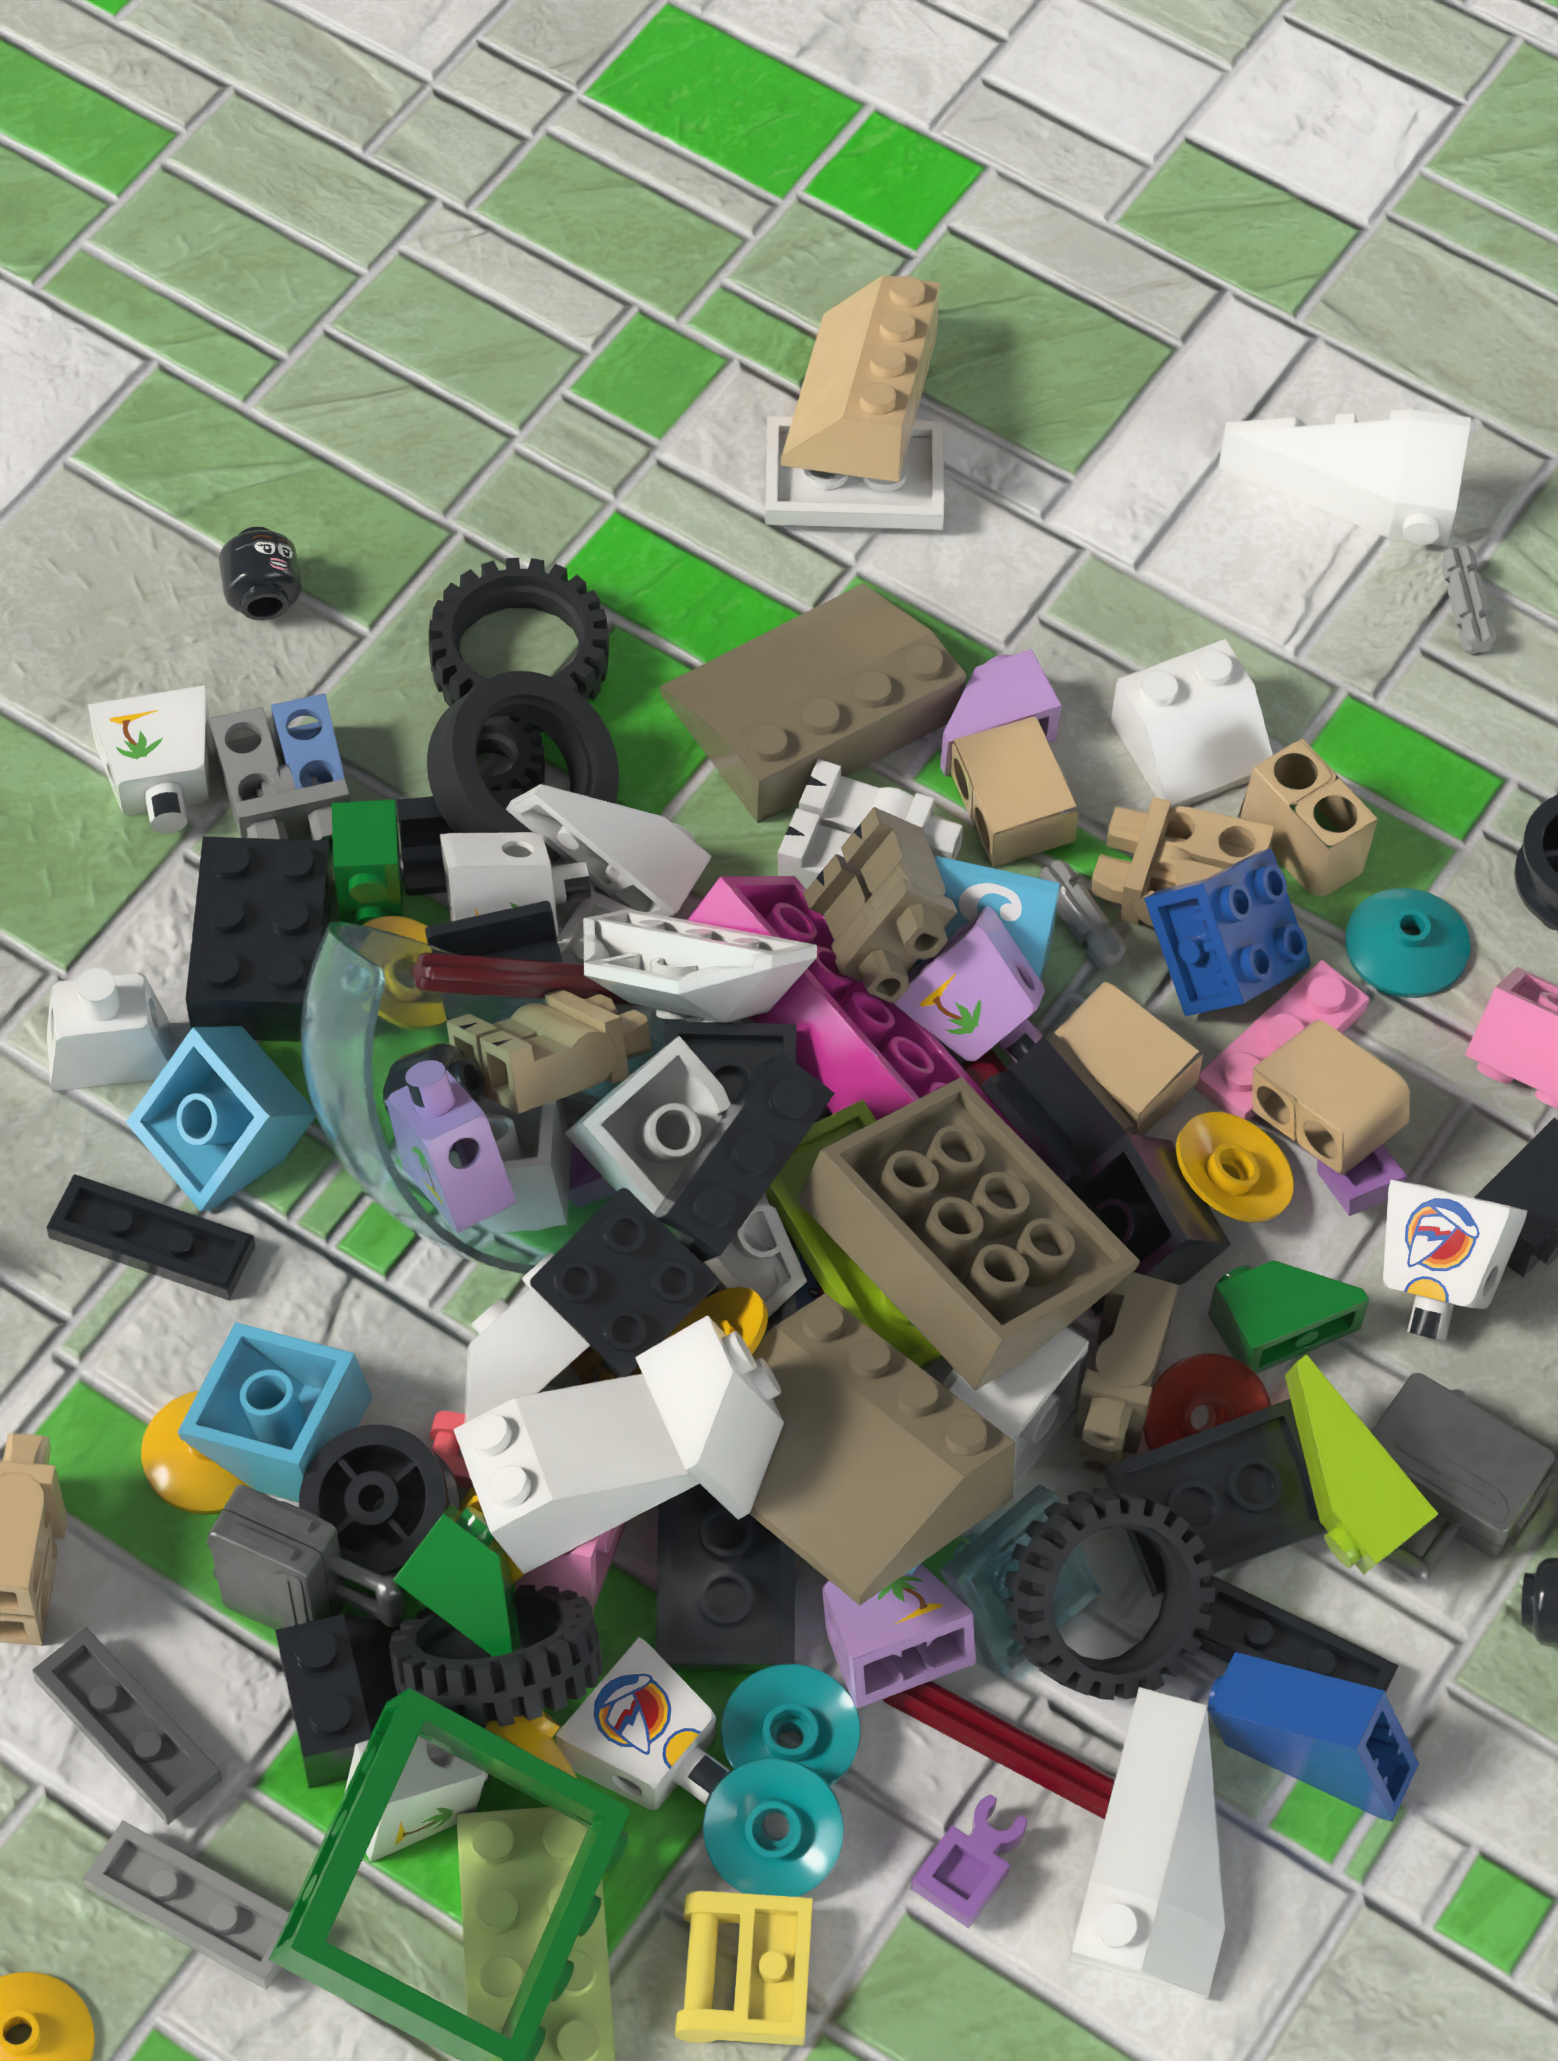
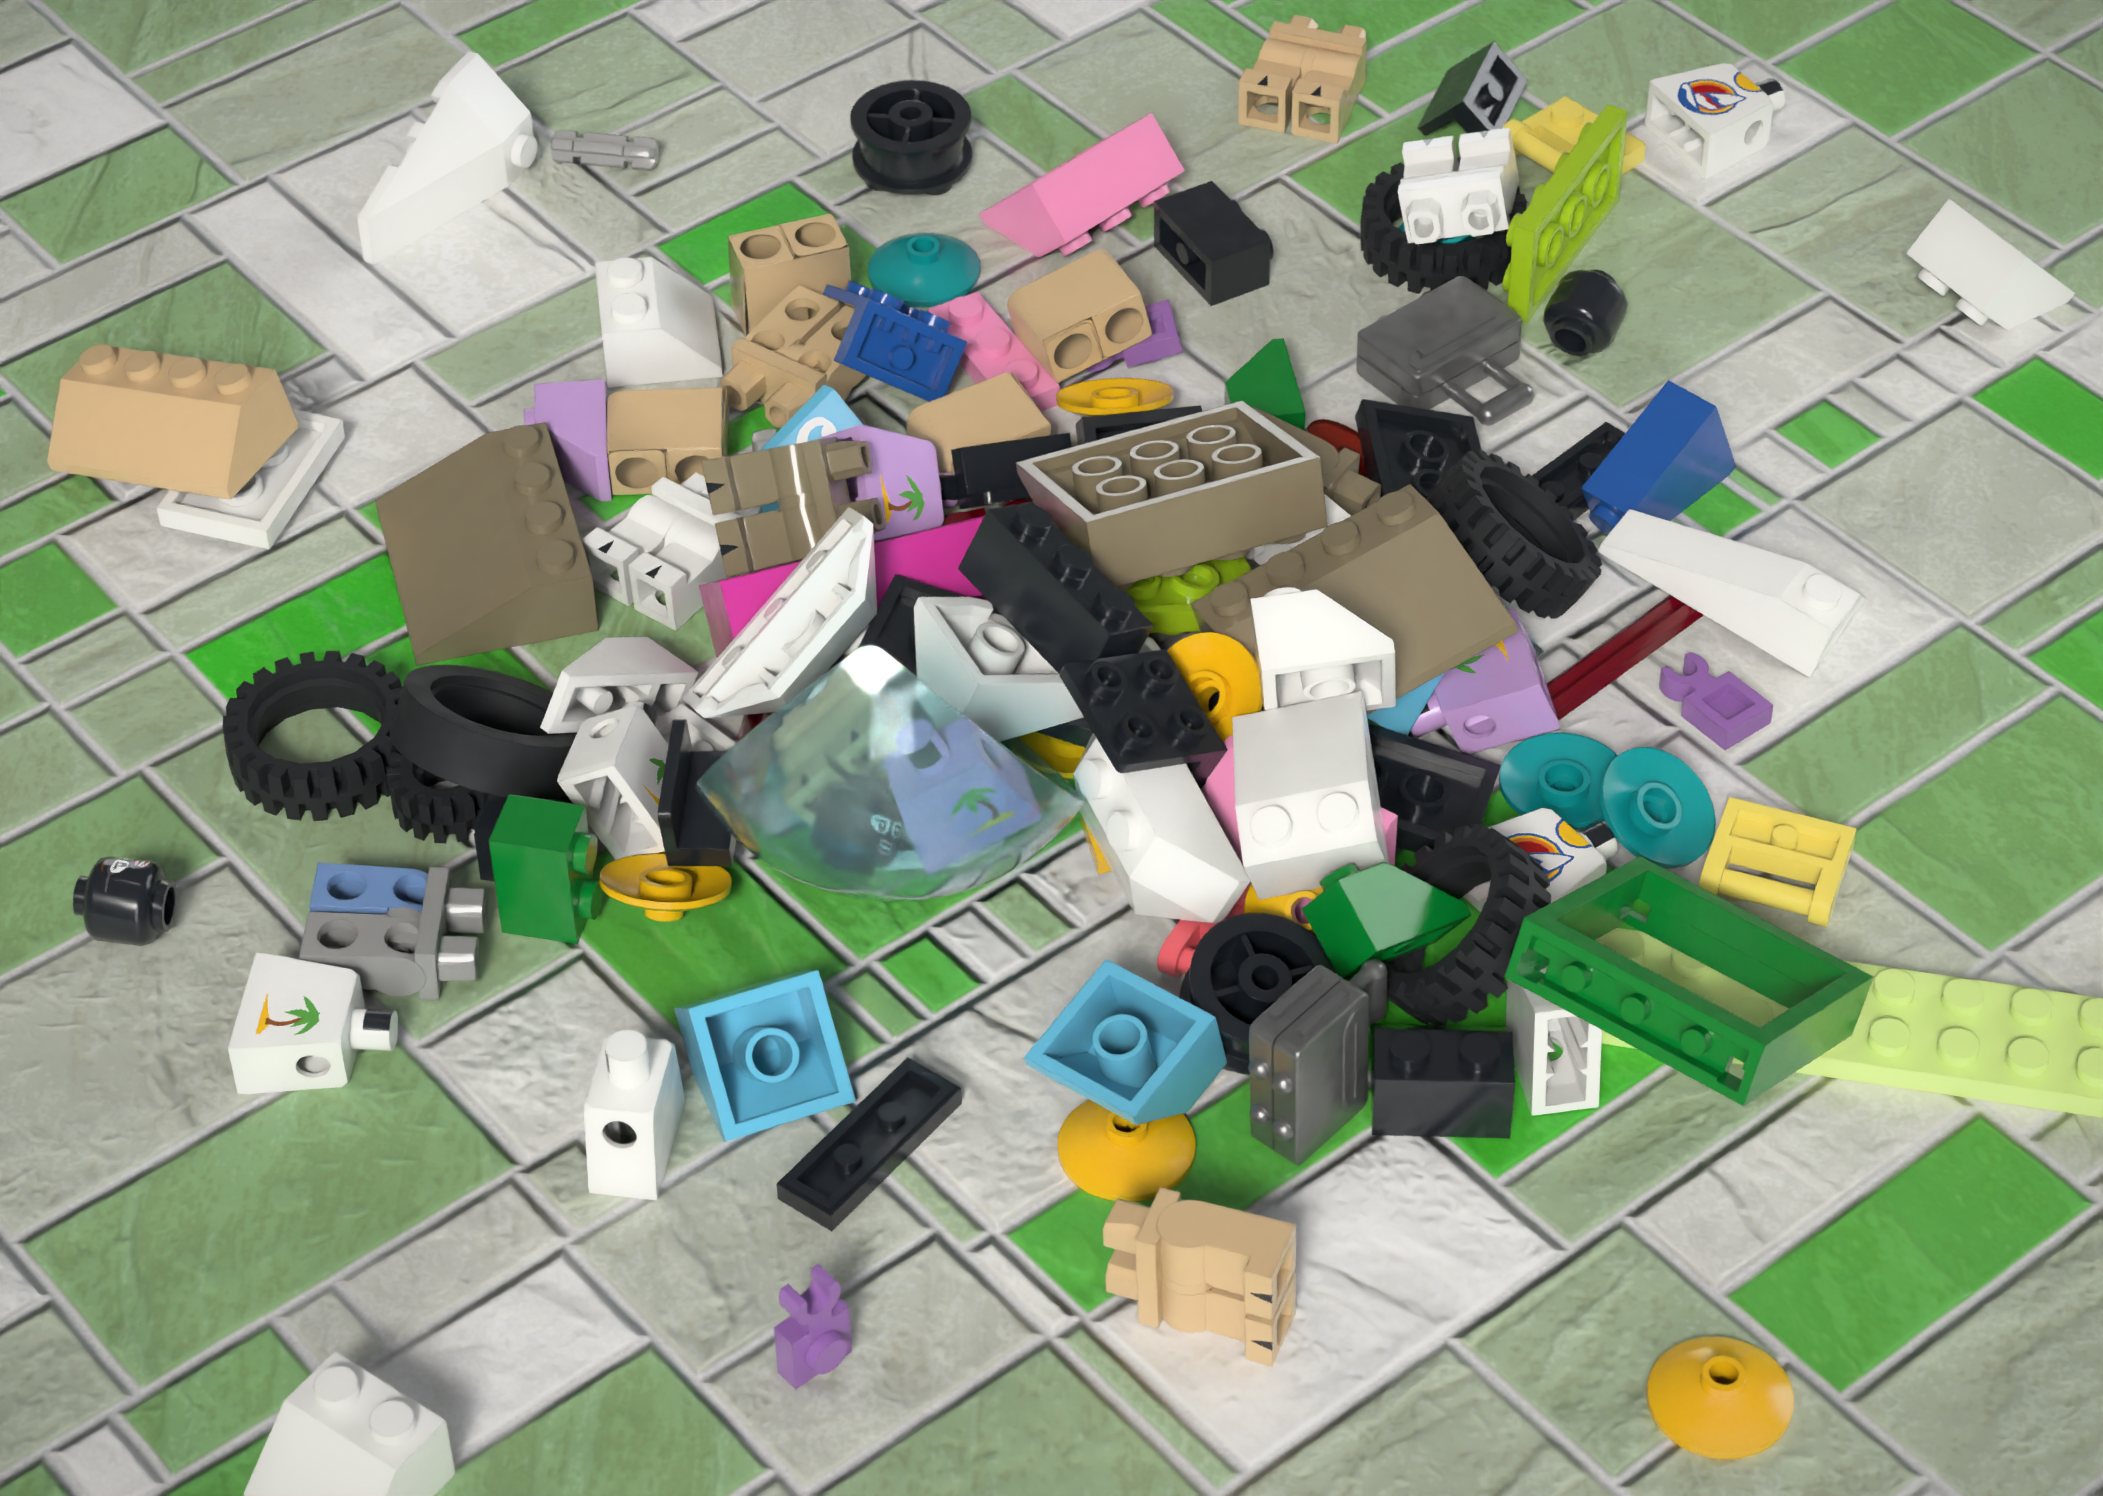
camera: 70 degrees left, 15 degrees down
dark grey plate [32,1627,222,1825] -> none
light grey plate [83,1820,289,1990] -> none
black brick [185,836,334,1043] -> none
lime slope [1285,1354,1438,1575] -> none
white torso [1383,1180,1528,1341] -> none

